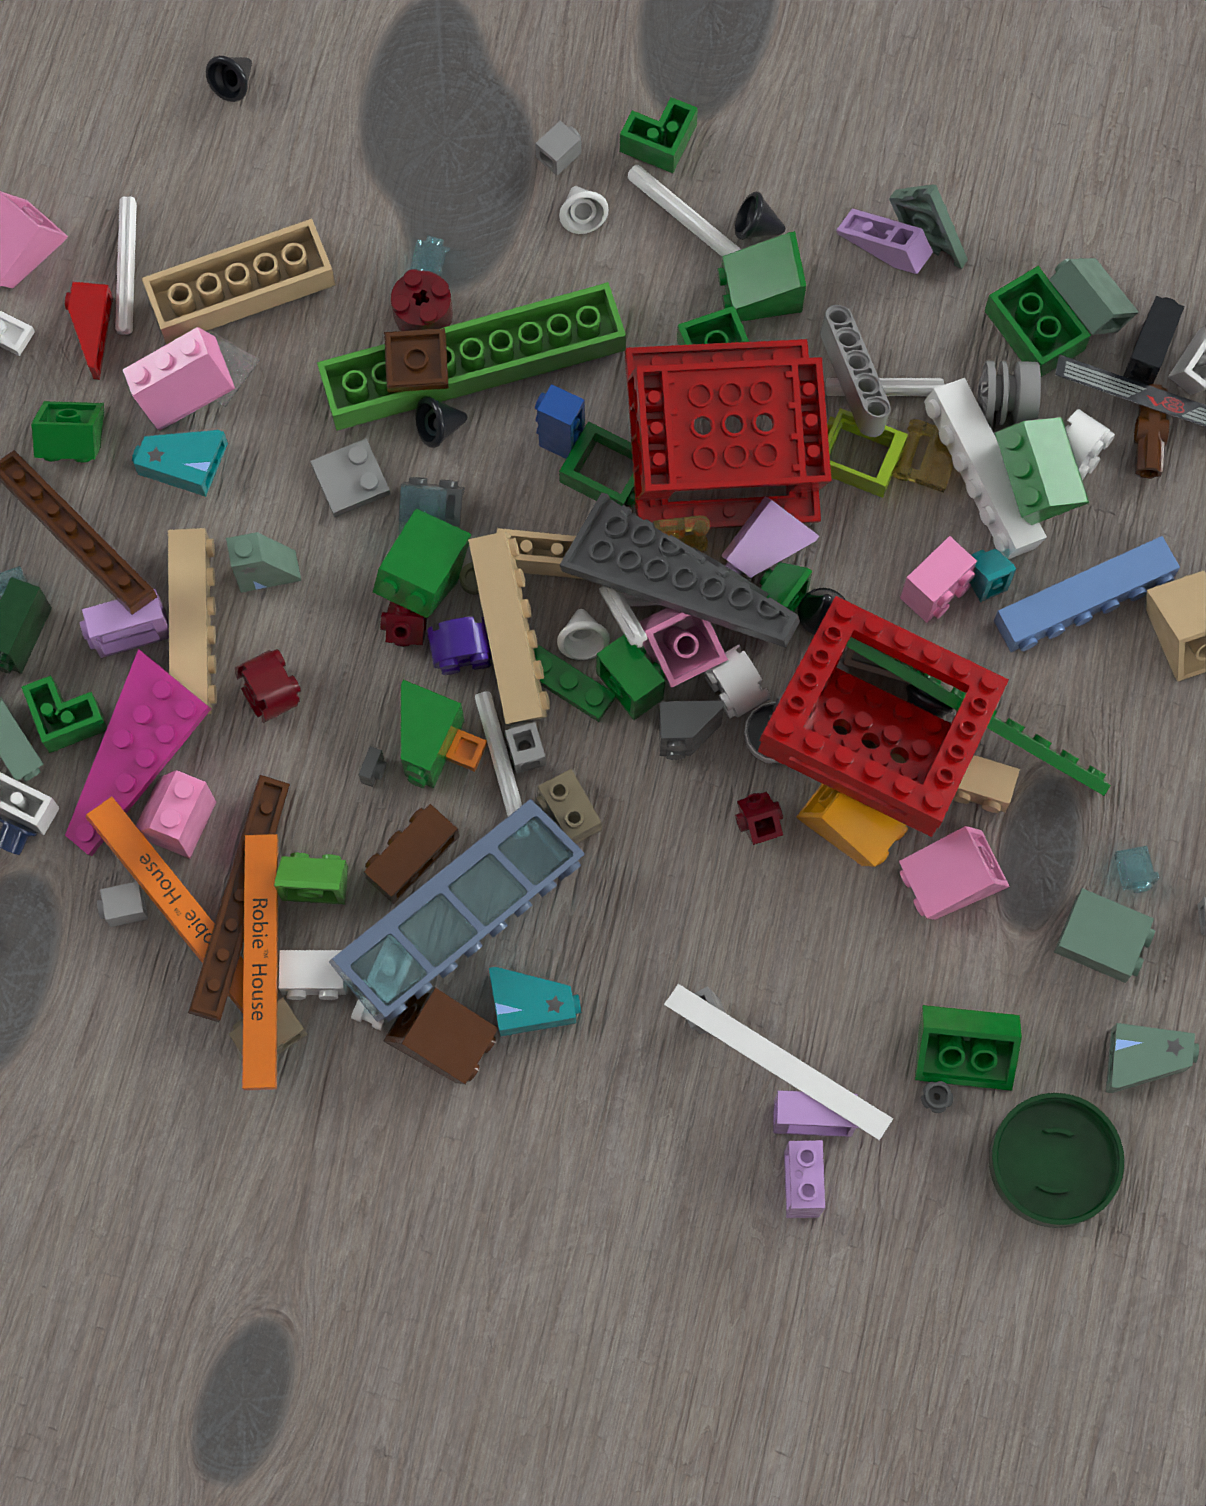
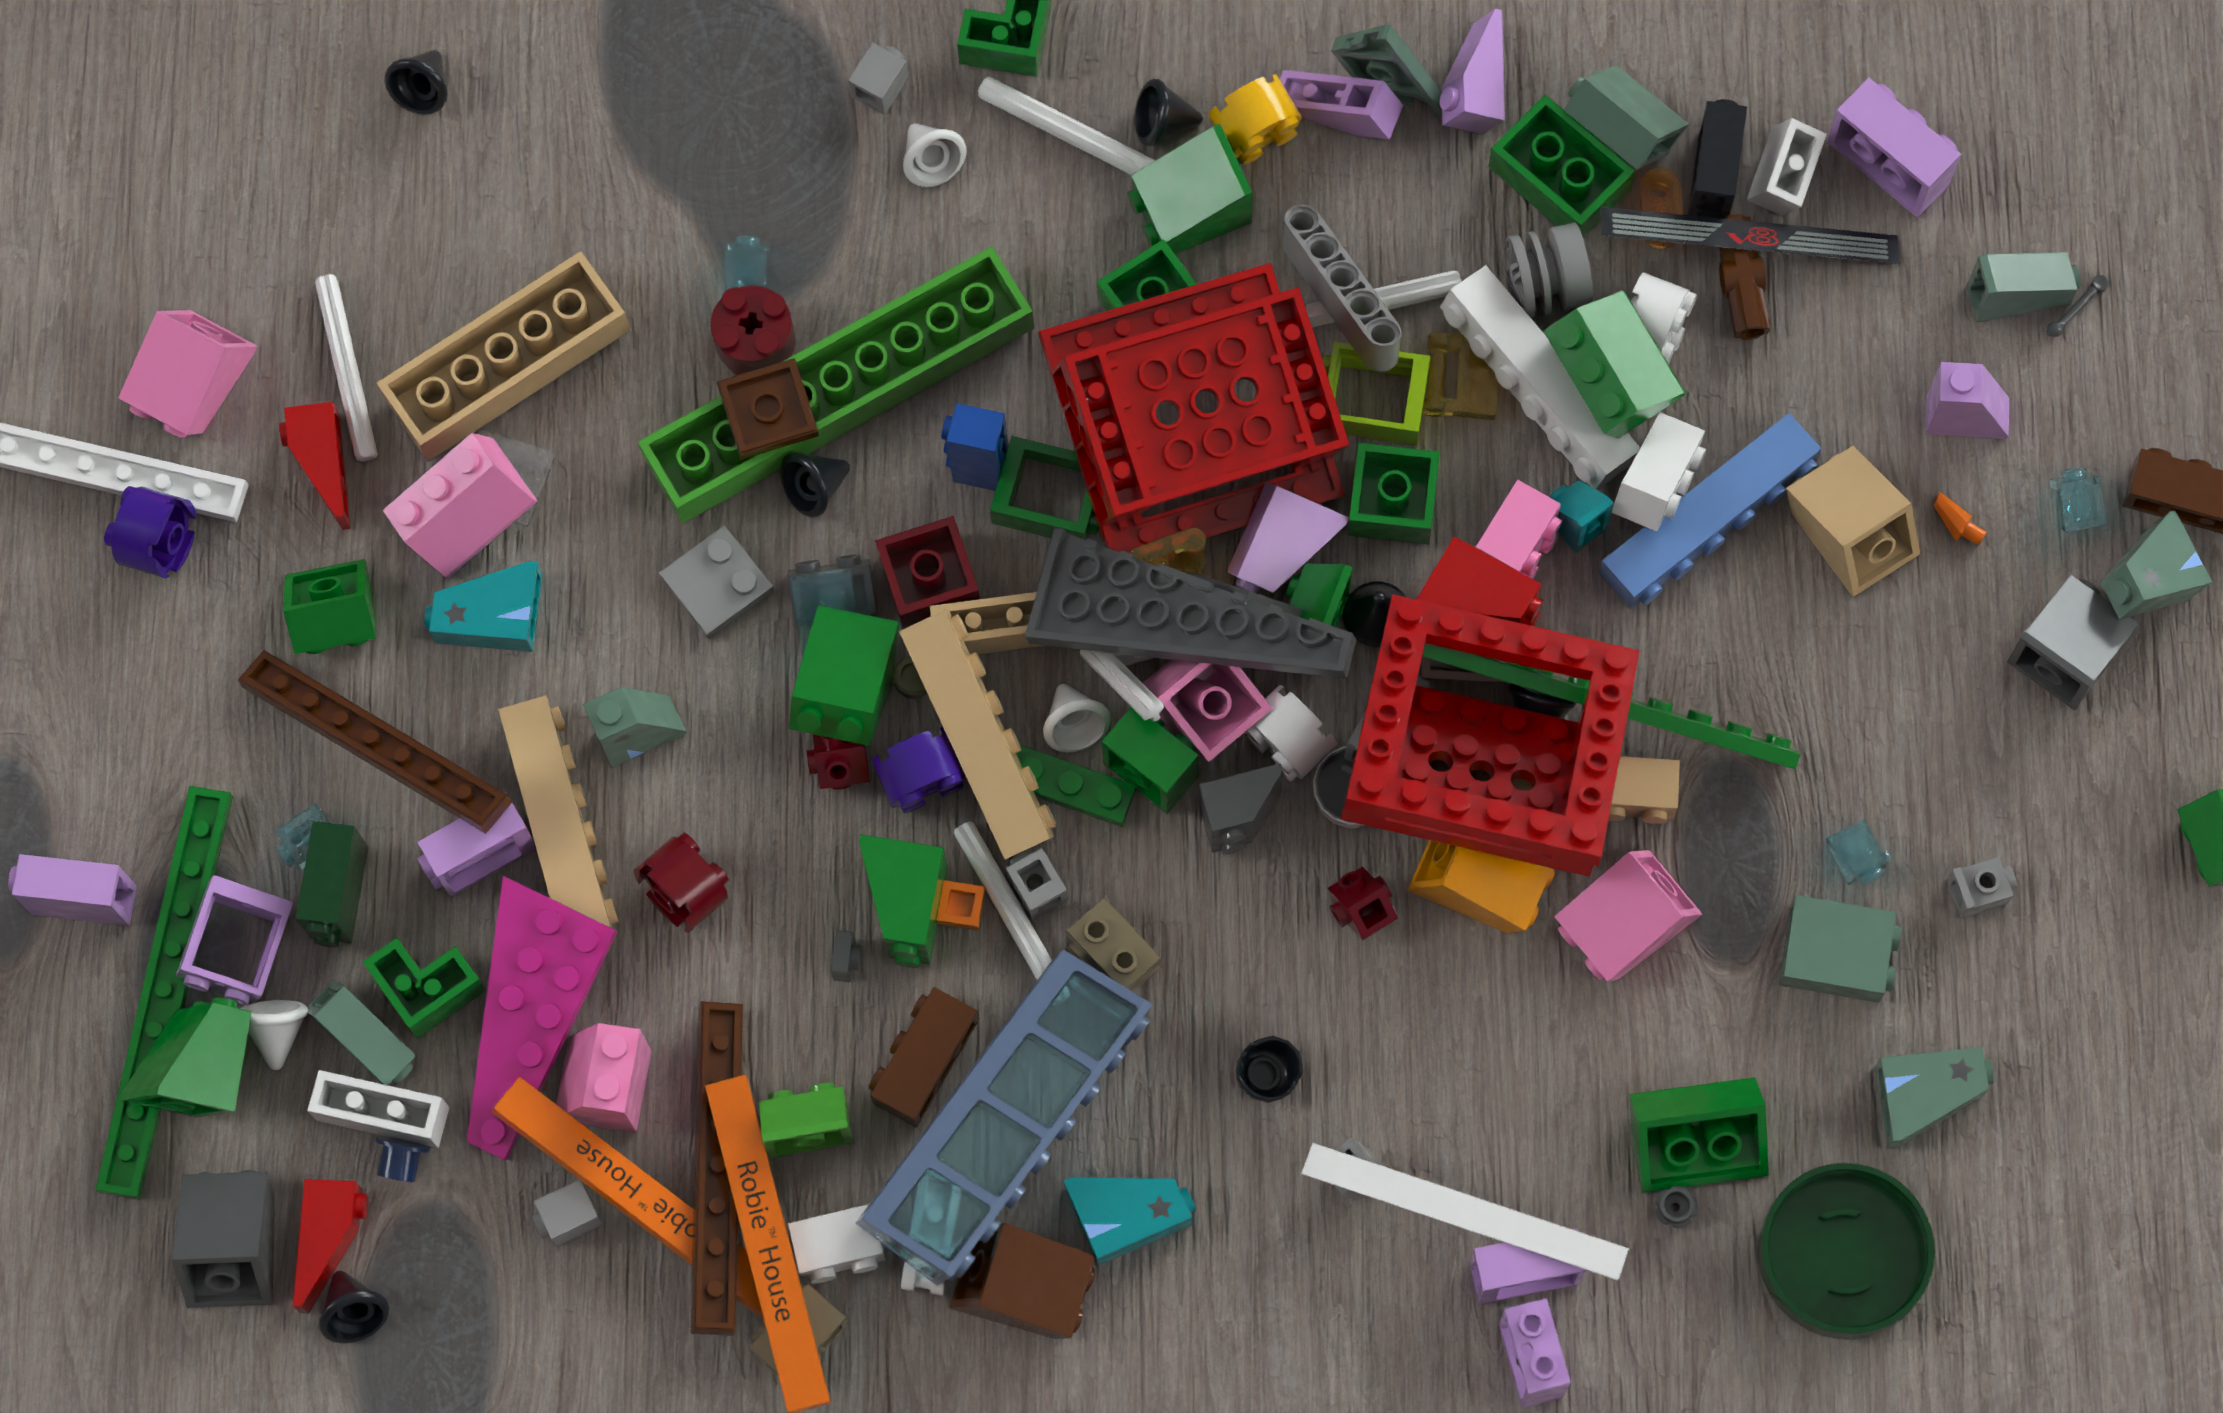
camera: 10 degrees left, 0 degrees up
none -> dark red brick [875,516,980,629]
none -> yellow brick [1208,74,1302,165]
none -> black hair [1235,1036,1303,1103]
none -> green brick [1348,443,1440,545]
none -> red slope [1416,536,1543,626]
none -> lavender slope [1440,9,1505,134]
none -> white brick [1611,412,1706,531]
none -> clear orange plate [1639,168,1683,249]

